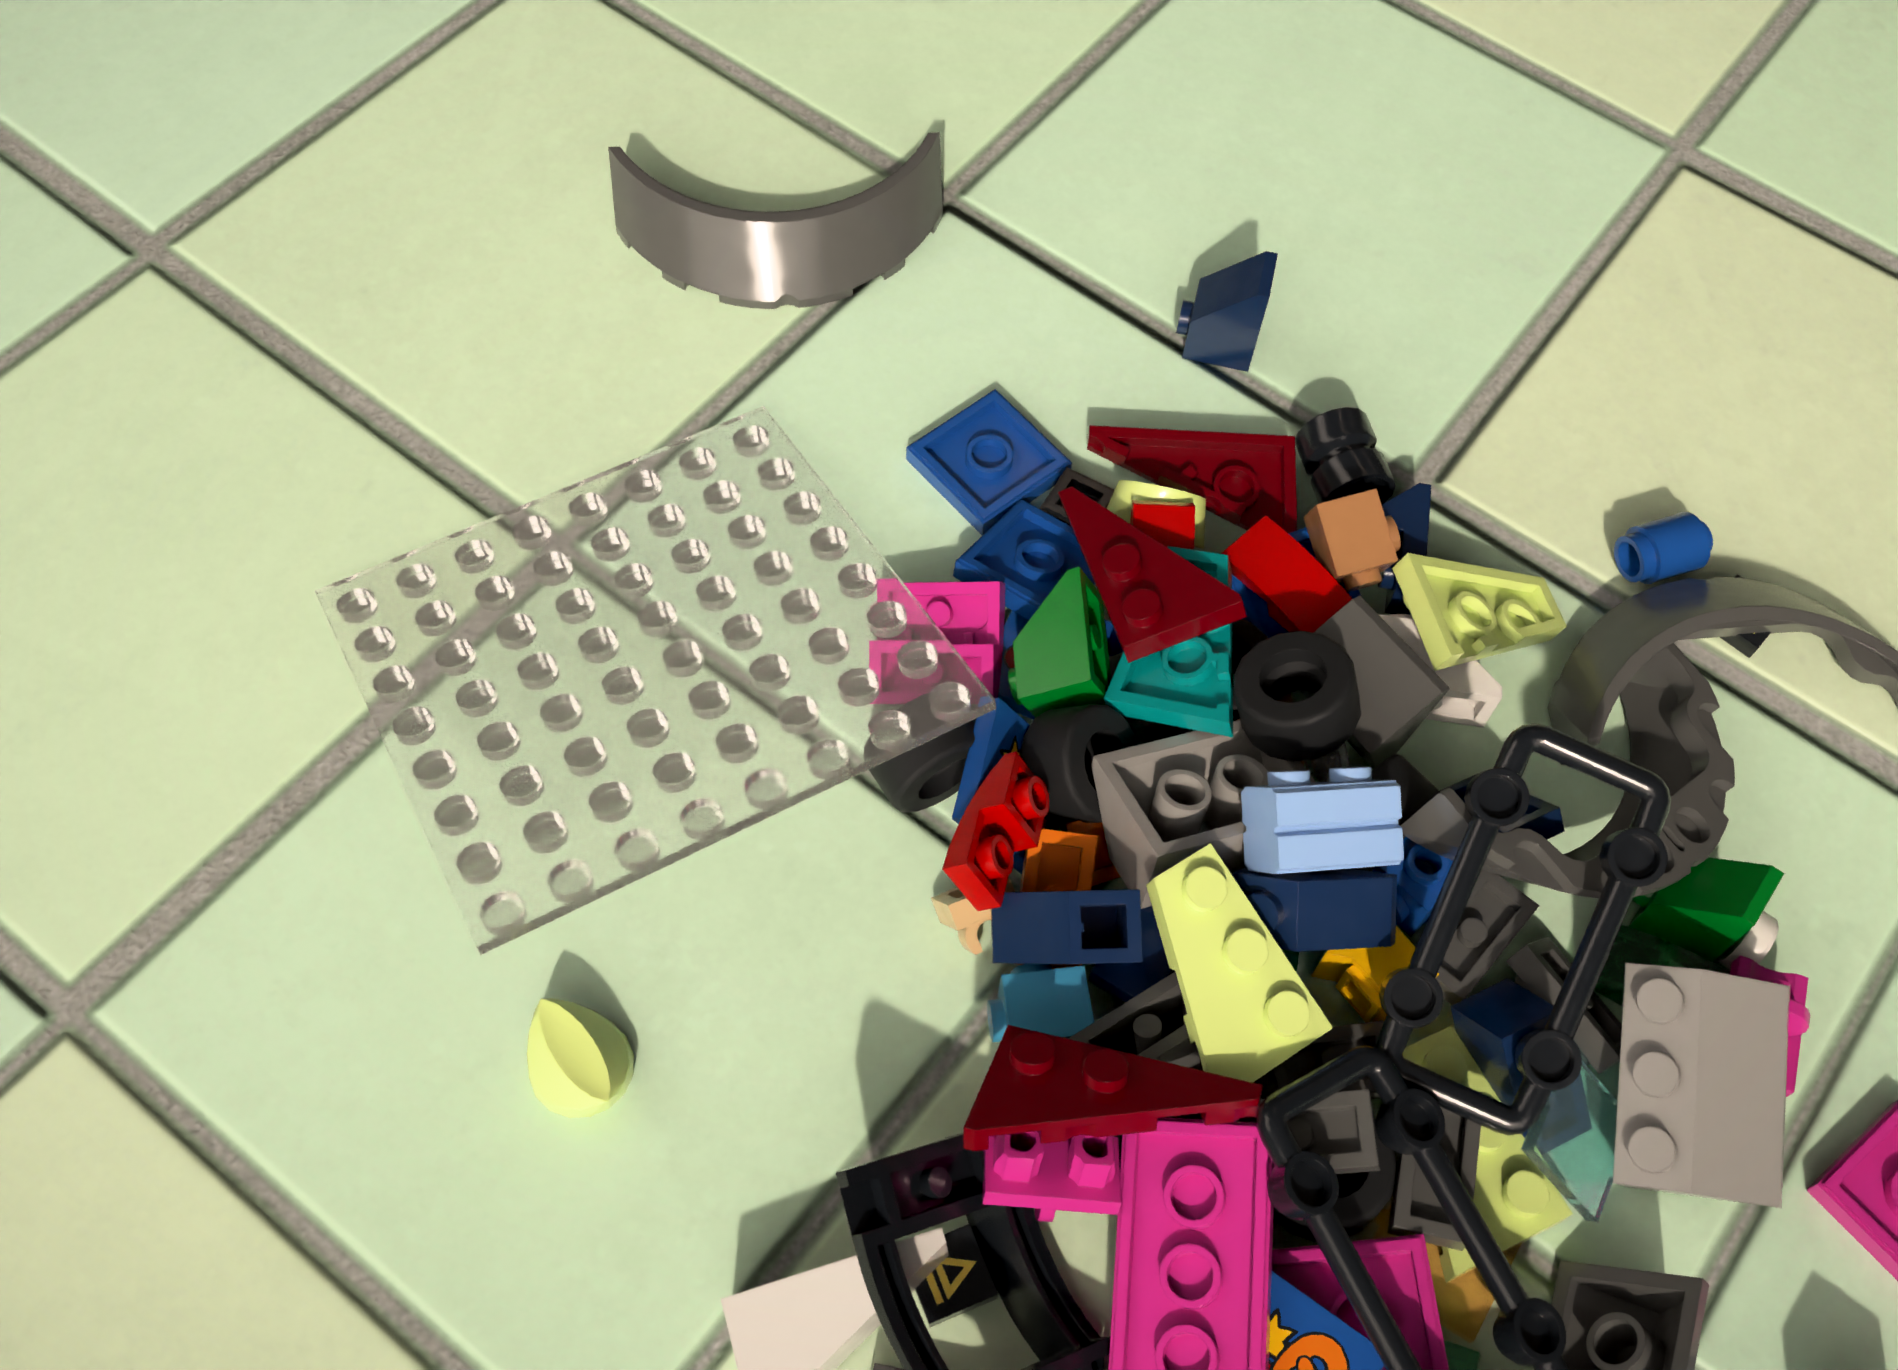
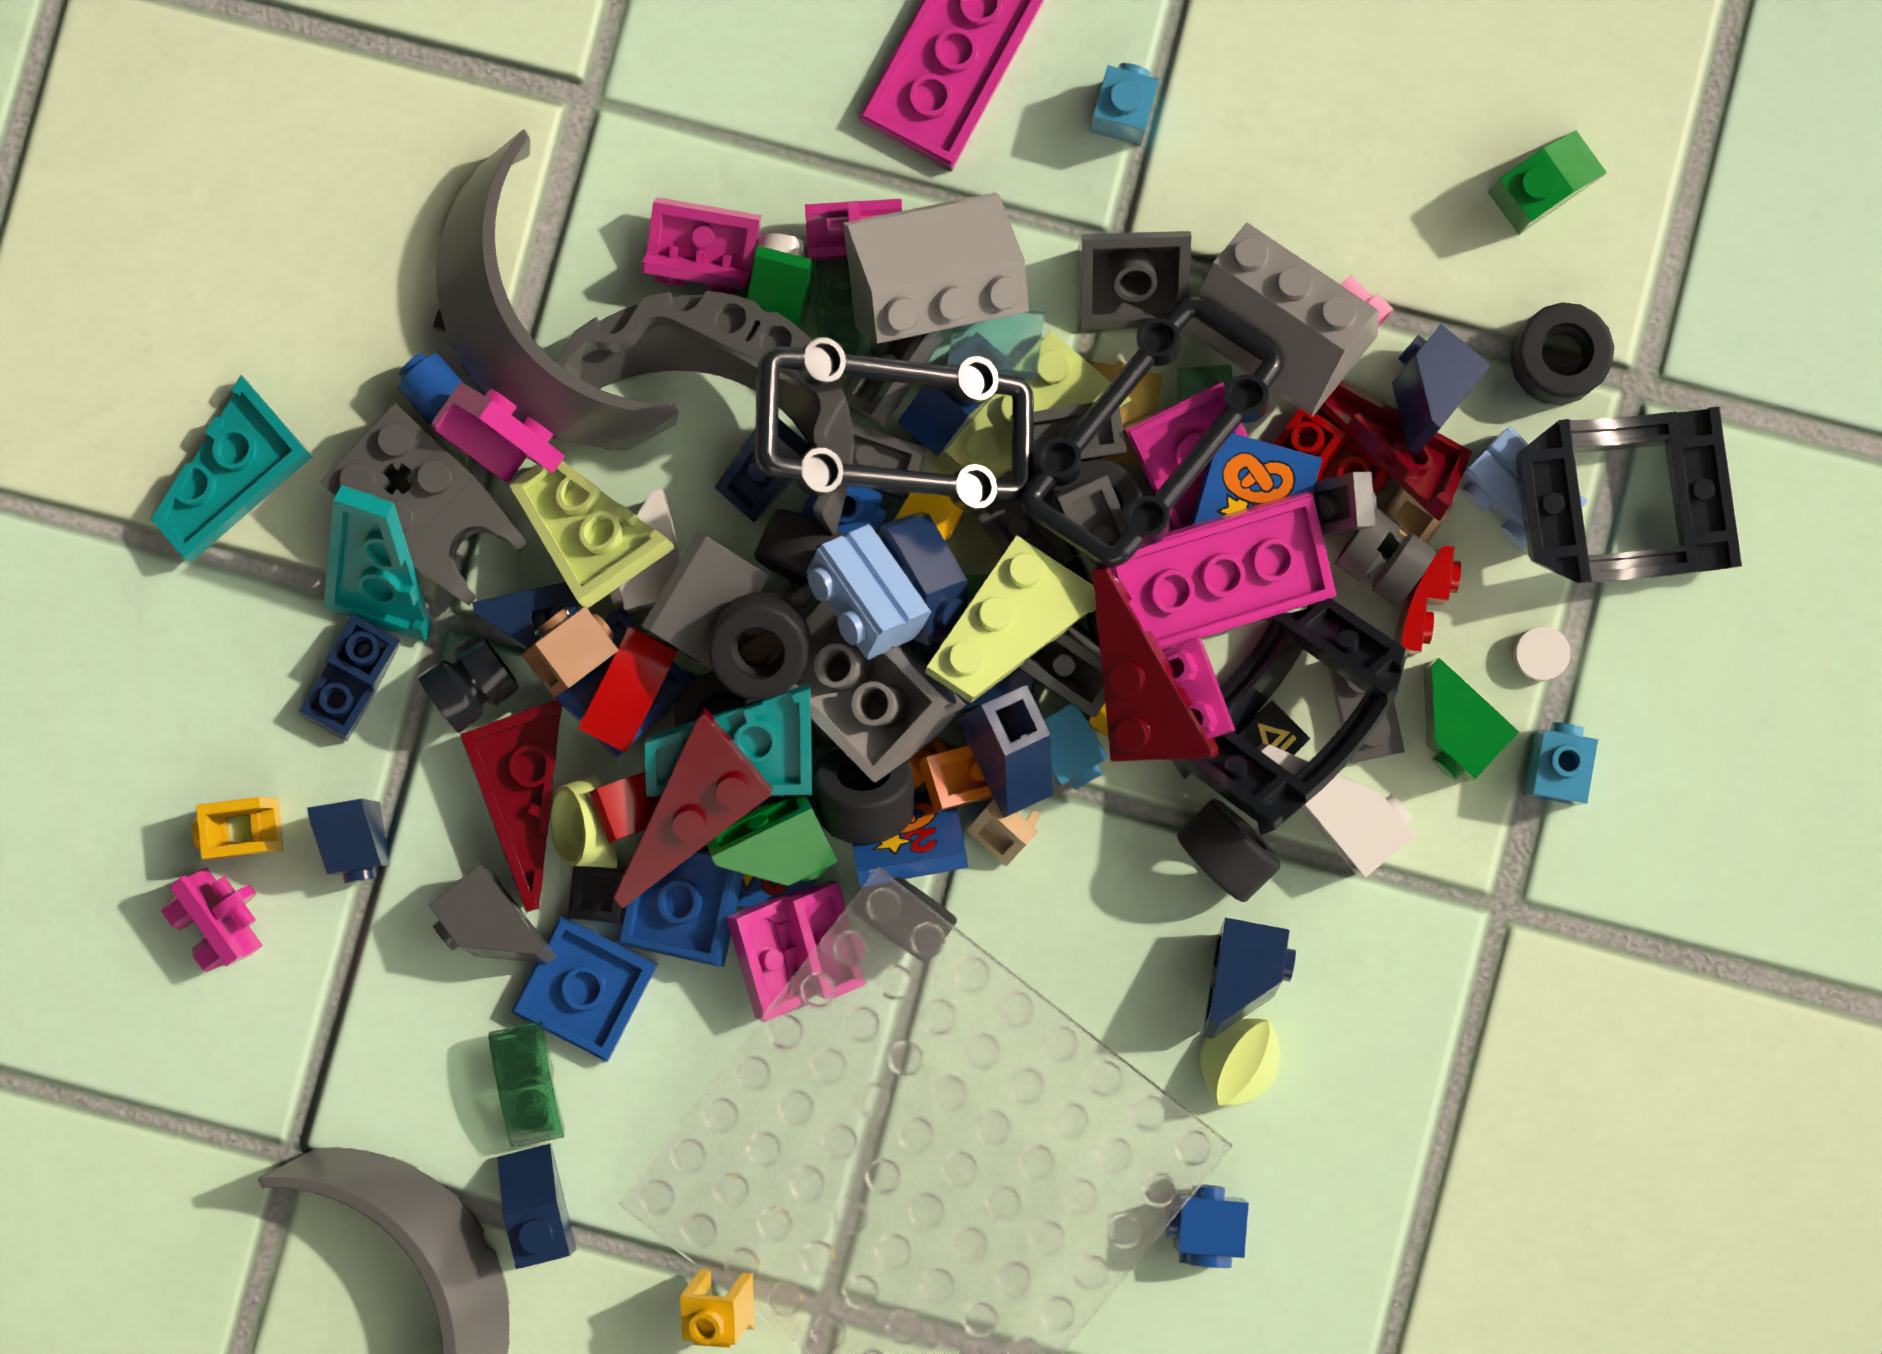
camera: 115 degrees left, 25 degrees up
red slope [942,751,1049,911] -> none
none -> teal wing [151,375,313,563]
none -> dark pink hips [161,867,263,972]
none -> yellow window [191,797,284,859]
none -> dark blue slope [299,614,401,742]
none -> dark grey brick [320,403,528,606]
none -> teal wing [323,485,432,642]
none -> dark grey slope [428,864,557,963]
none -> dark pink bracket [431,382,565,482]
none -> clear green slope [488,1022,565,1148]
none -> dark blue slope [497,1143,577,1270]
none -> dark pink bracket [641,197,762,294]
none -> yellow window [680,1269,755,1348]
none -> blue brick [1166,1184,1249,1268]
none -> black tyre [1177,798,1281,902]
none -> dark blue slope [1202,917,1296,1039]

